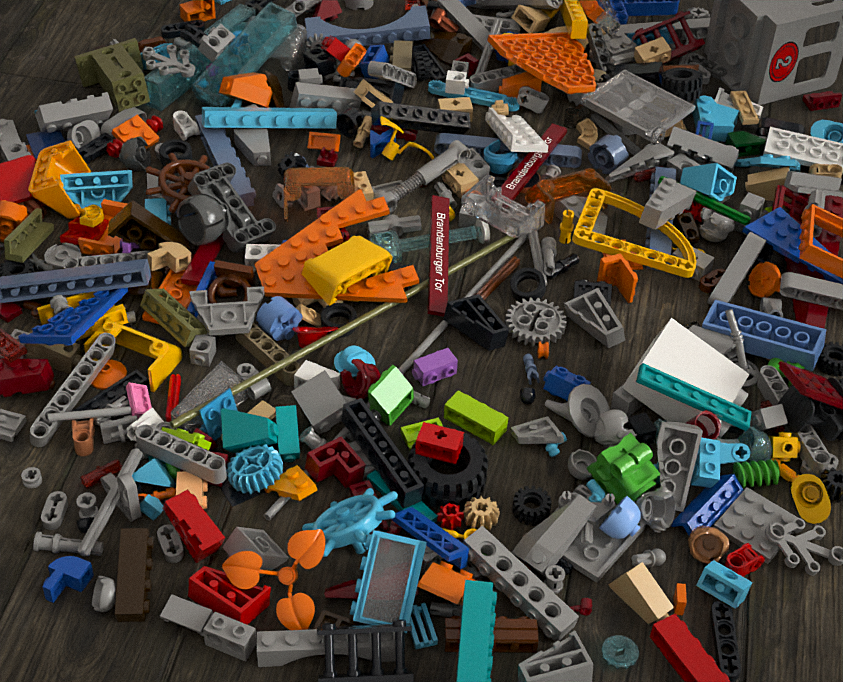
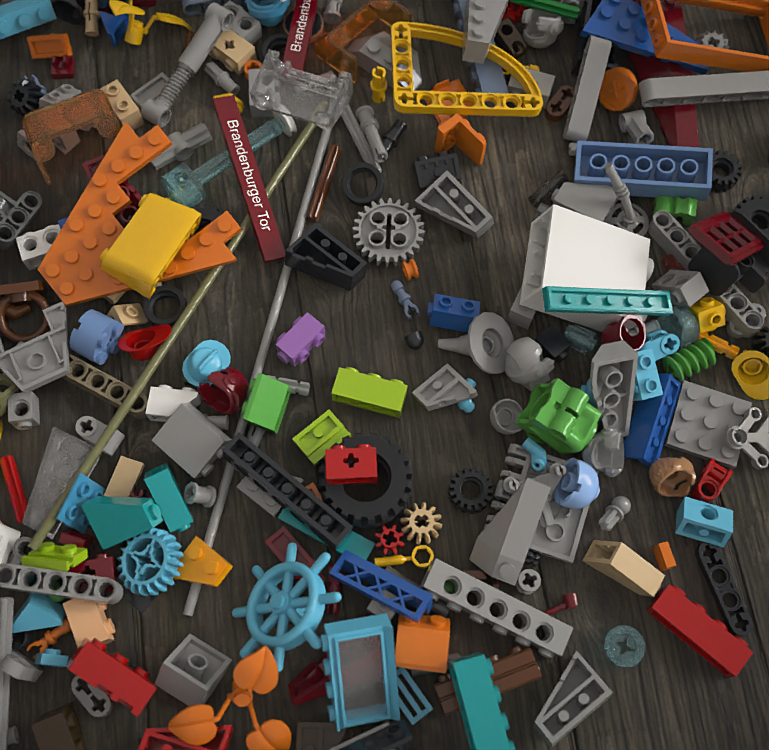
camera: 20 degrees left, 25 degrees up
dark red brick [305,436,366,488] -> none

